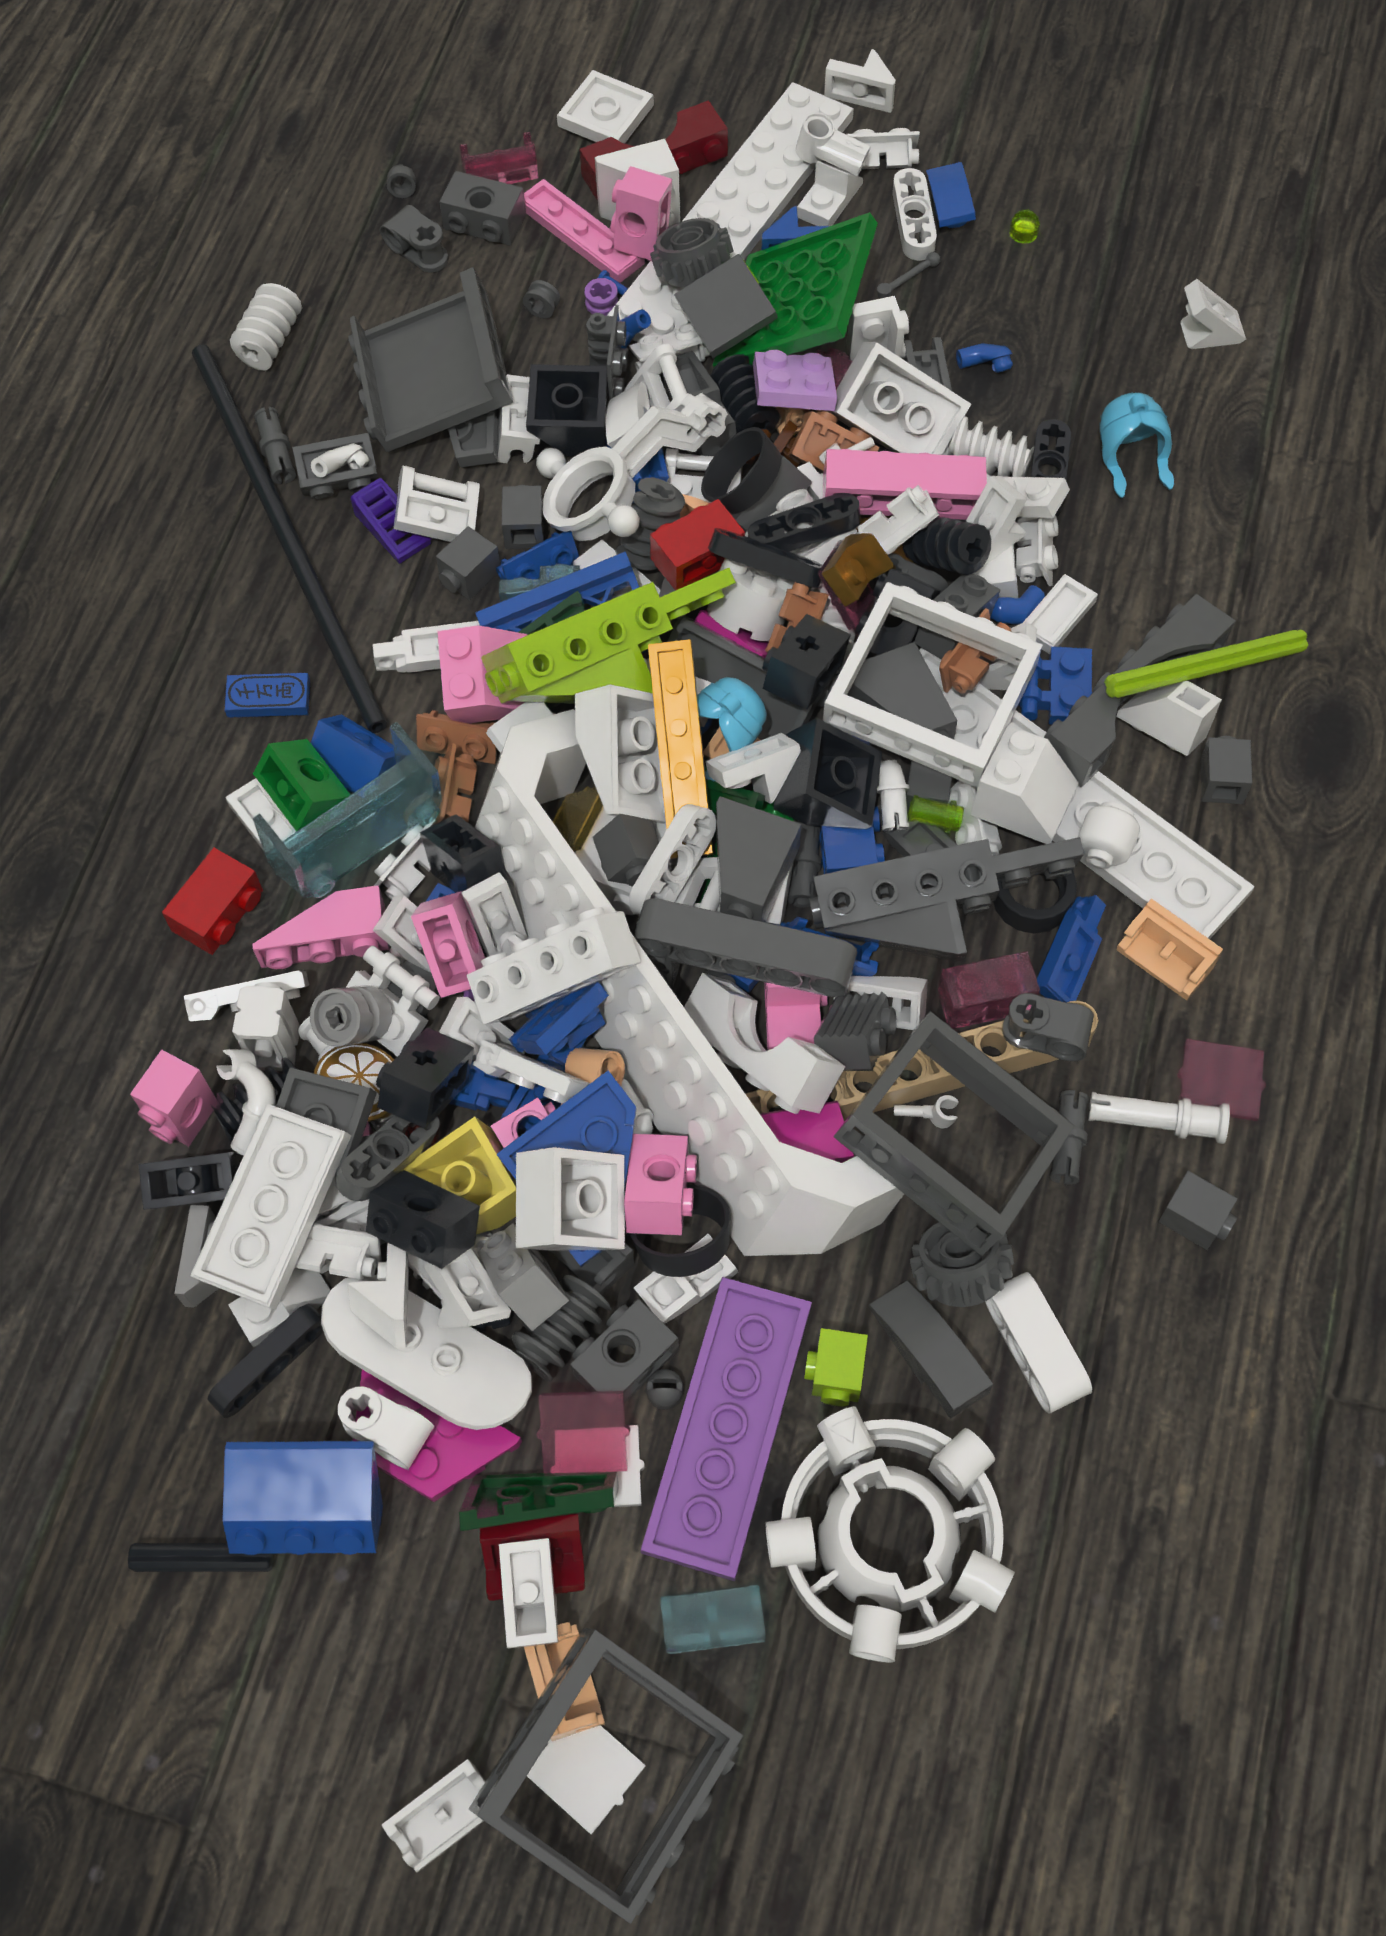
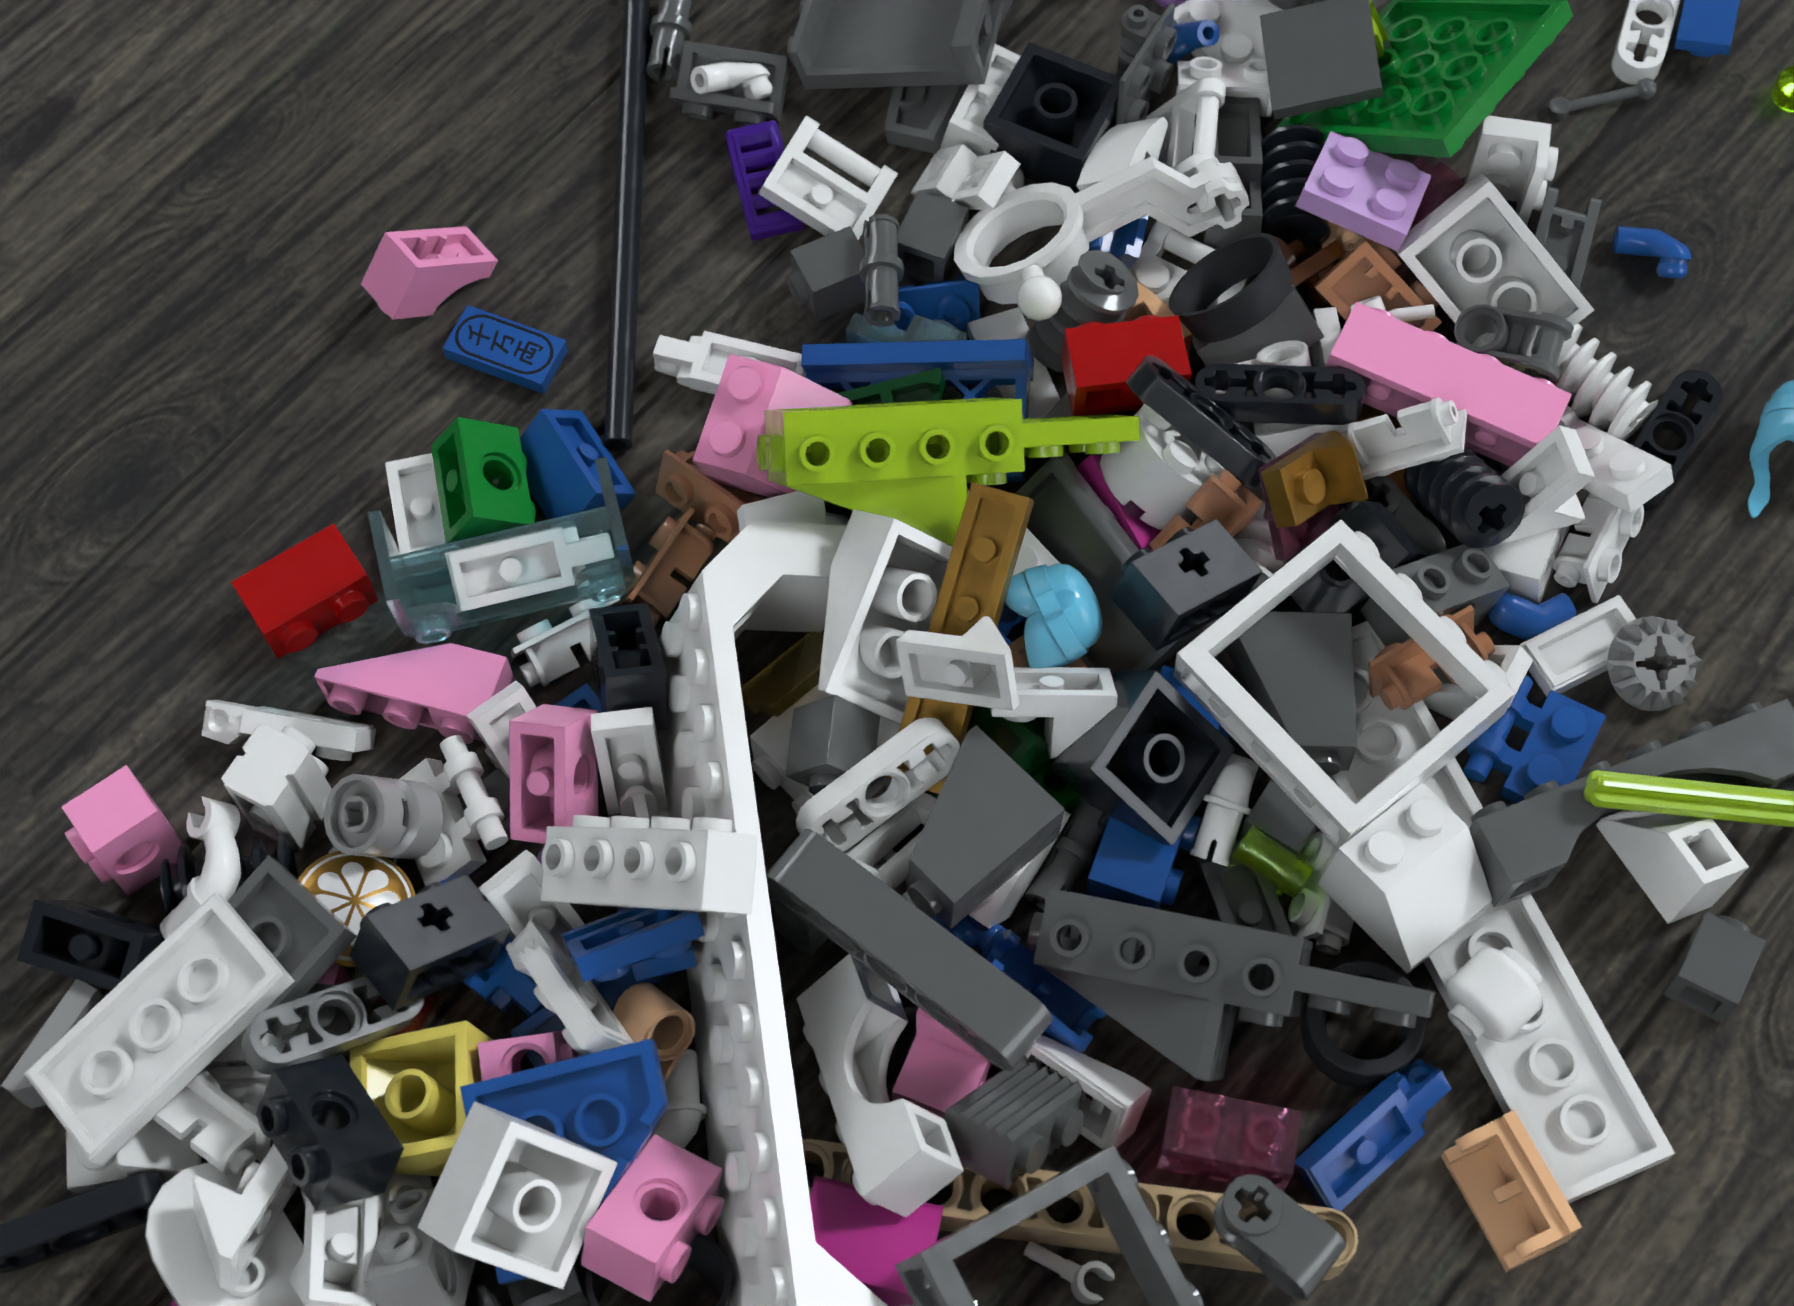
camera: 25 degrees right, 0 degrees up
none -> bright pink arch [361,226,498,320]
none -> white hinge [445,526,615,612]
none -> dark grey pin [859,214,904,327]
none -> white slope [896,616,1019,711]
none -> white slope [911,143,1020,210]
none -> dark grey piece [1454,305,1574,385]
none -> light grey gear [1607,616,1703,711]

